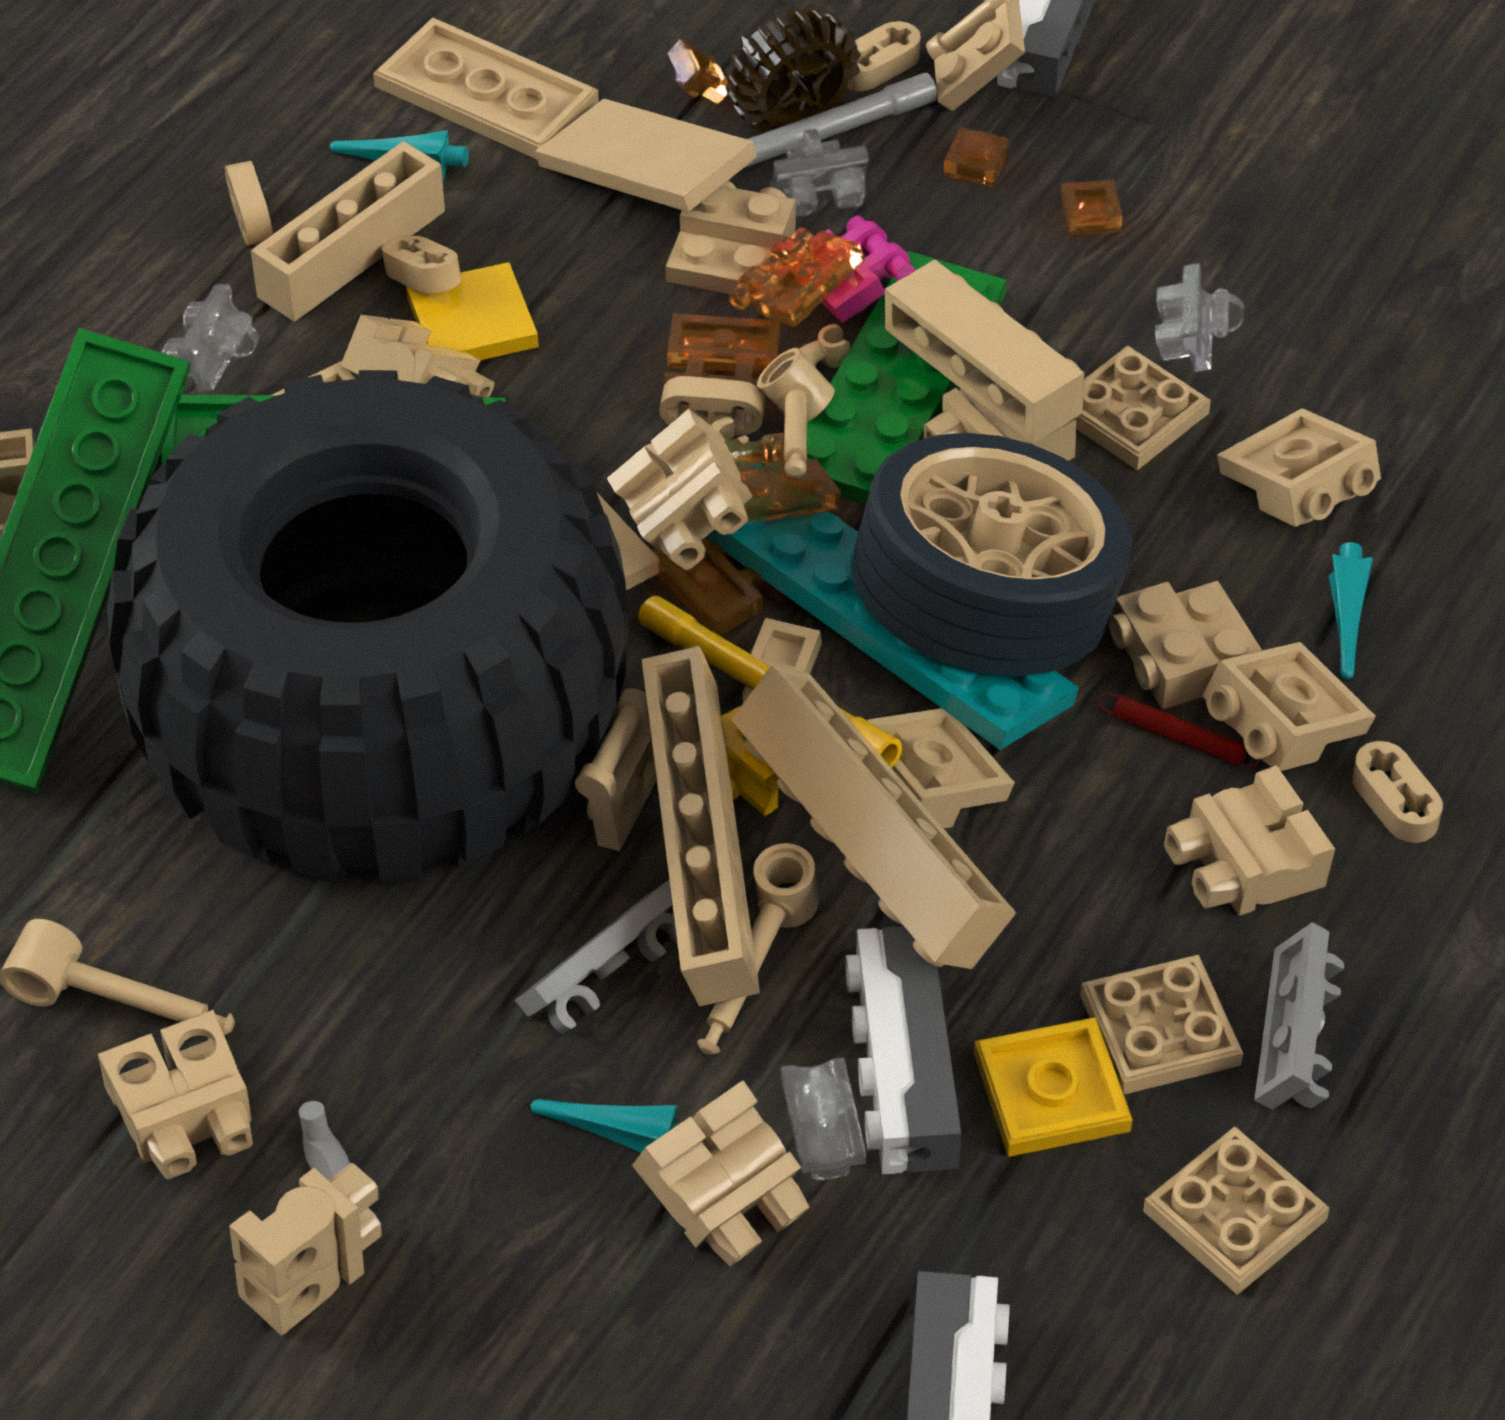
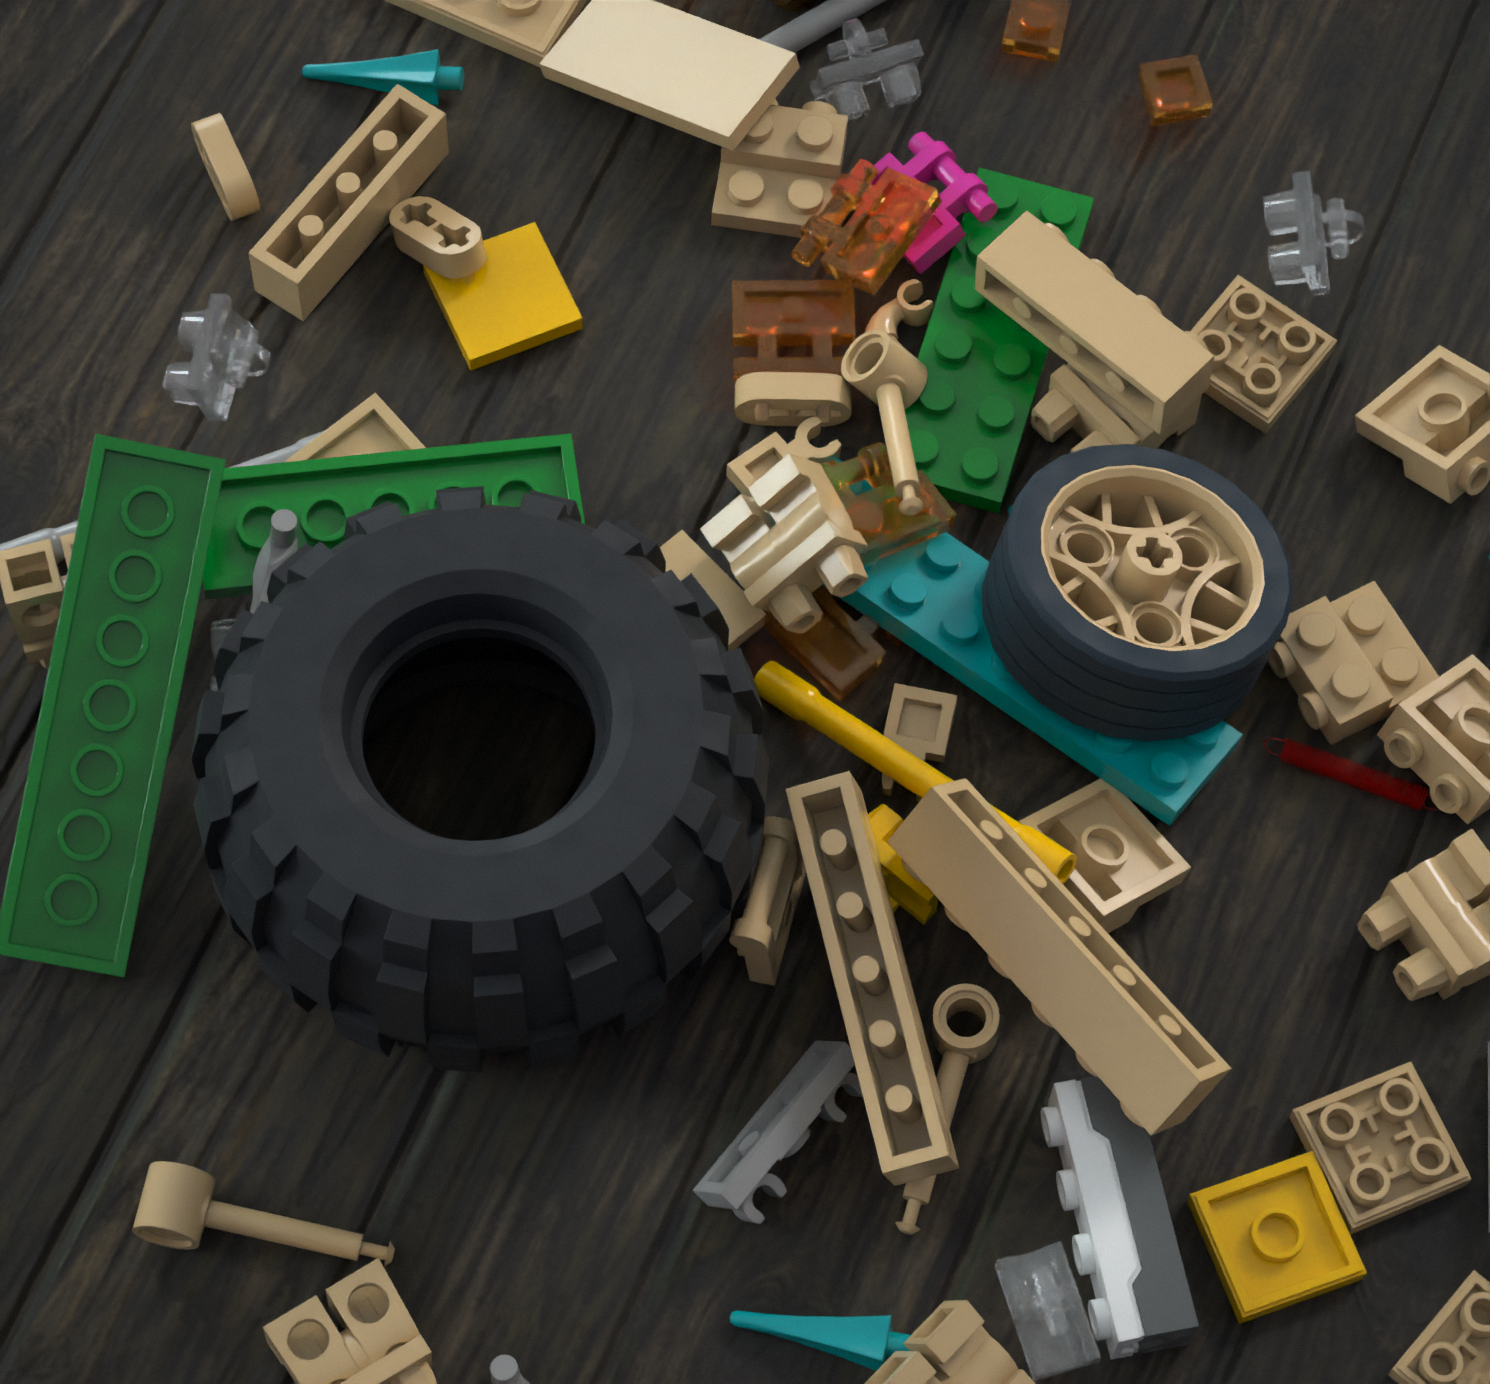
camera: 10 degrees left, 15 degrees up
tan hips [340,315,494,397] -> none

